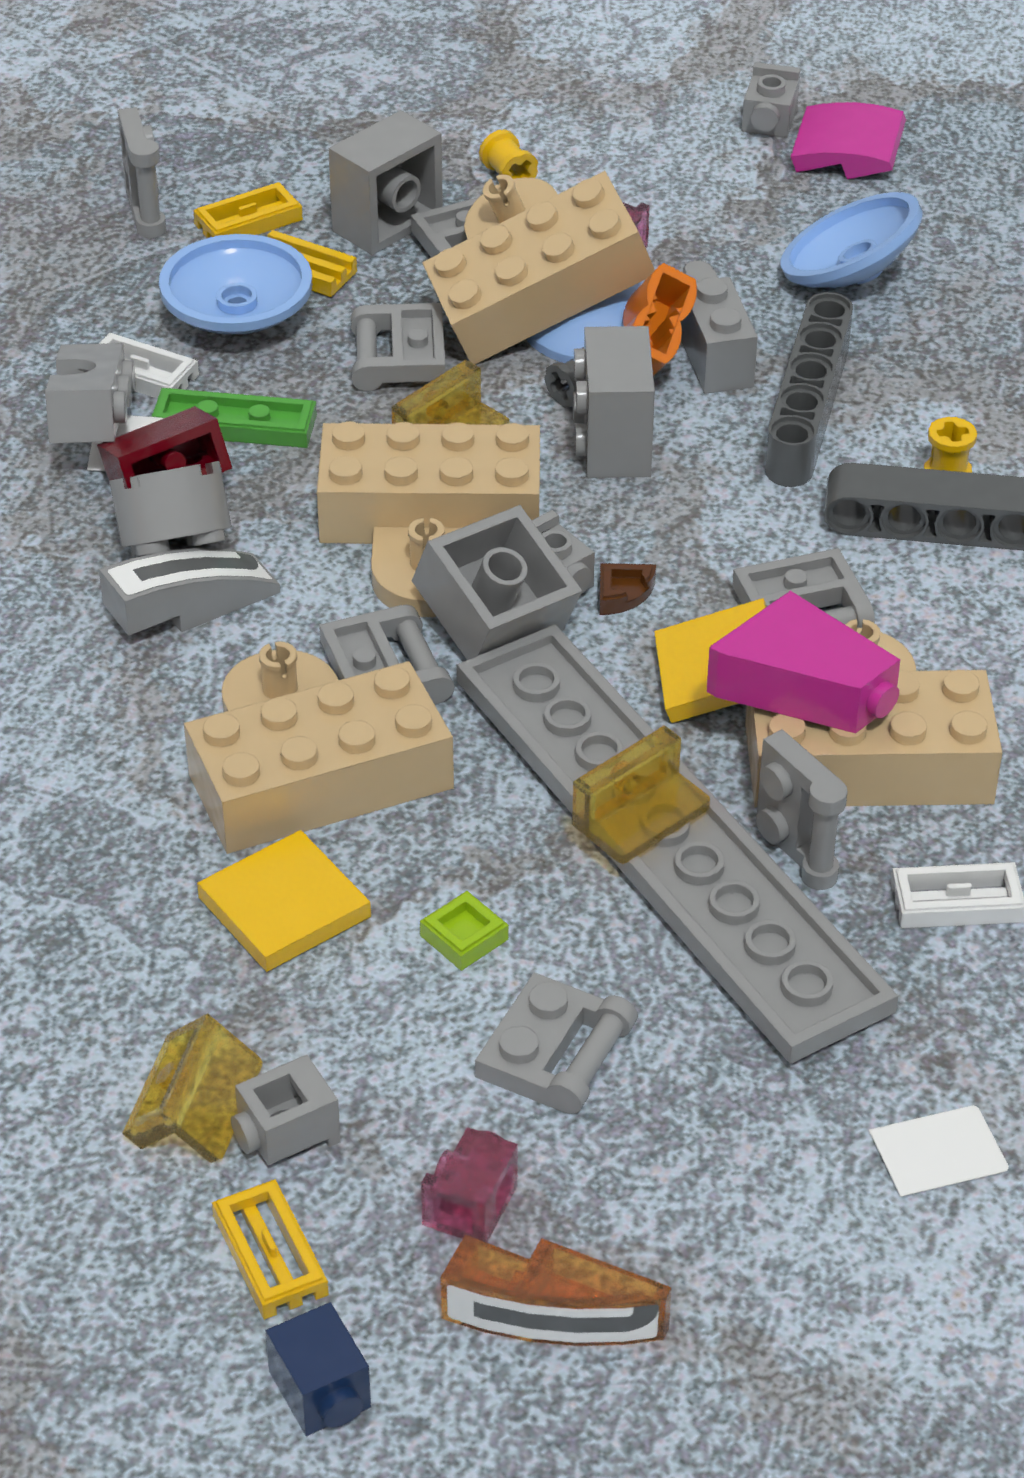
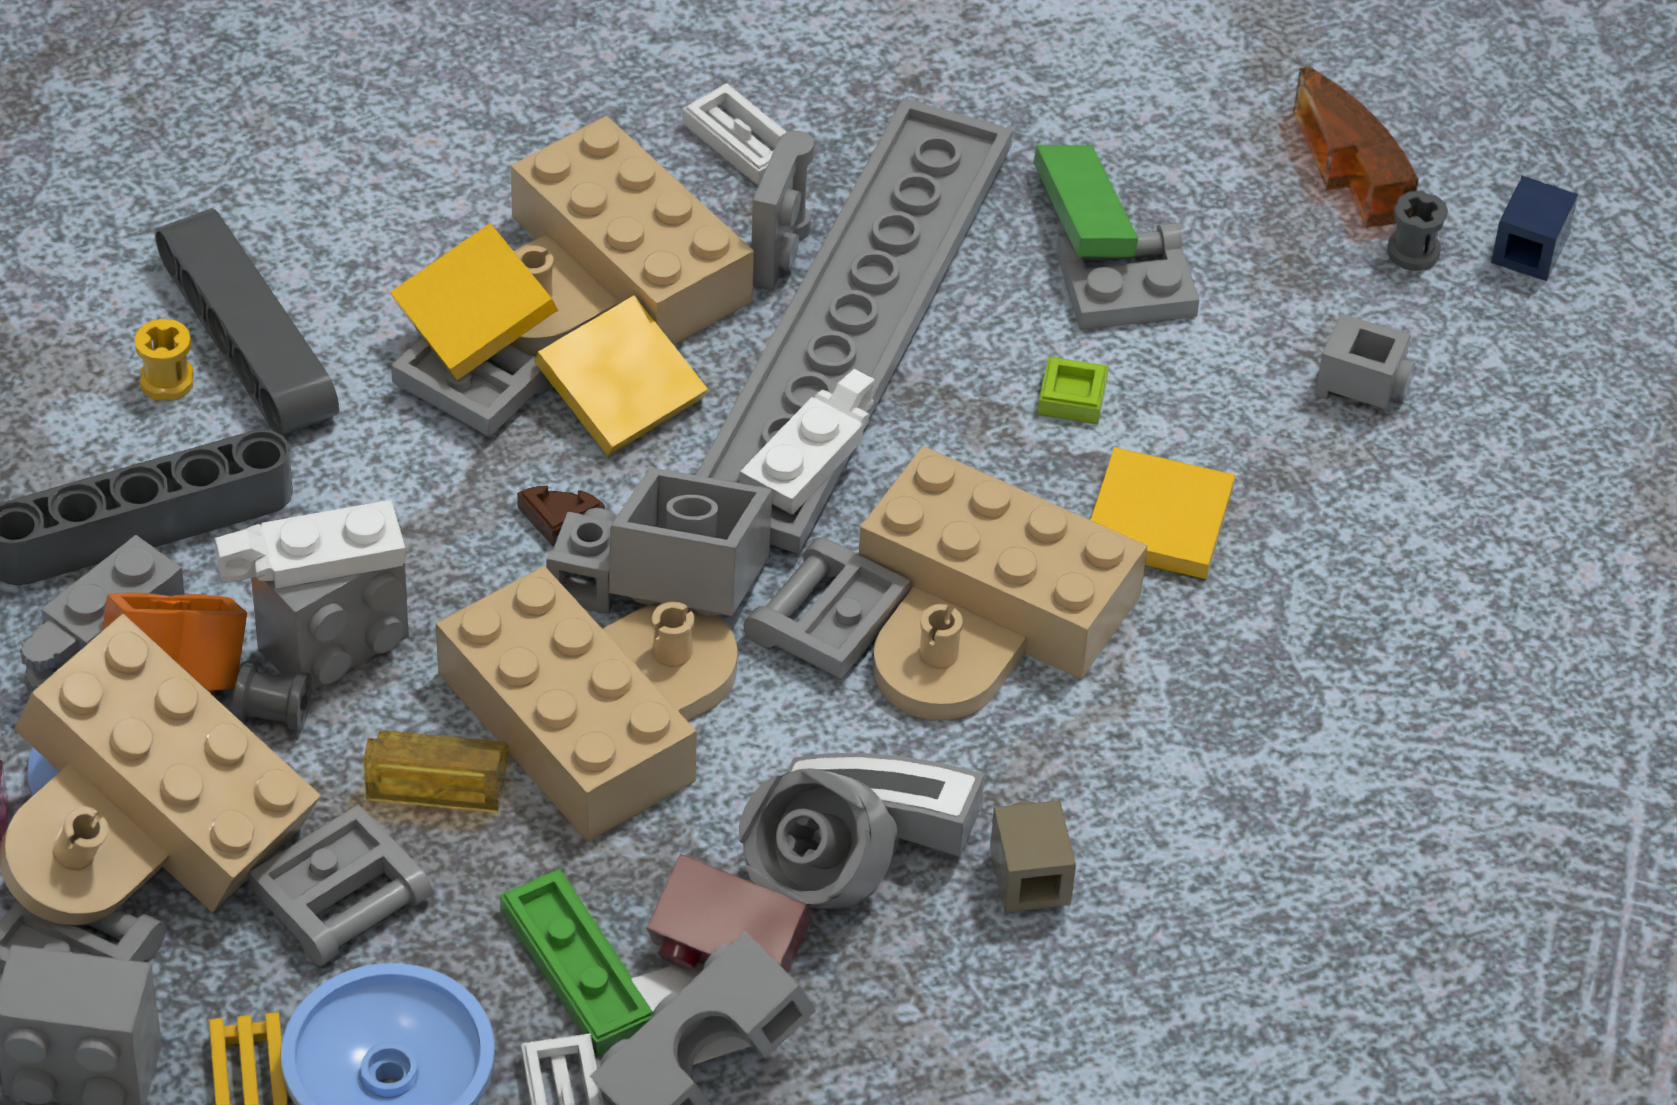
camera: 130 degrees left, 5 degrees up
clear yellow panel [122,1013,263,1163] -> none
yellow tile [212,1179,329,1320] -> none
clear pink brick [421,1127,518,1247] -> none
clear yellow panel [572,725,710,864] -> none
dark pink slope [707,590,901,733] -> none
white sticker [869,1105,1009,1197] -> none
none -> white hinge [215,500,406,589]
none -> yellow tile [390,223,558,381]
none -> white hinge [740,369,875,514]
none -> dark tan brick [990,800,1076,912]
none -> bright green tile [1033,145,1138,257]
none -> dark grey bush [1387,191,1448,271]

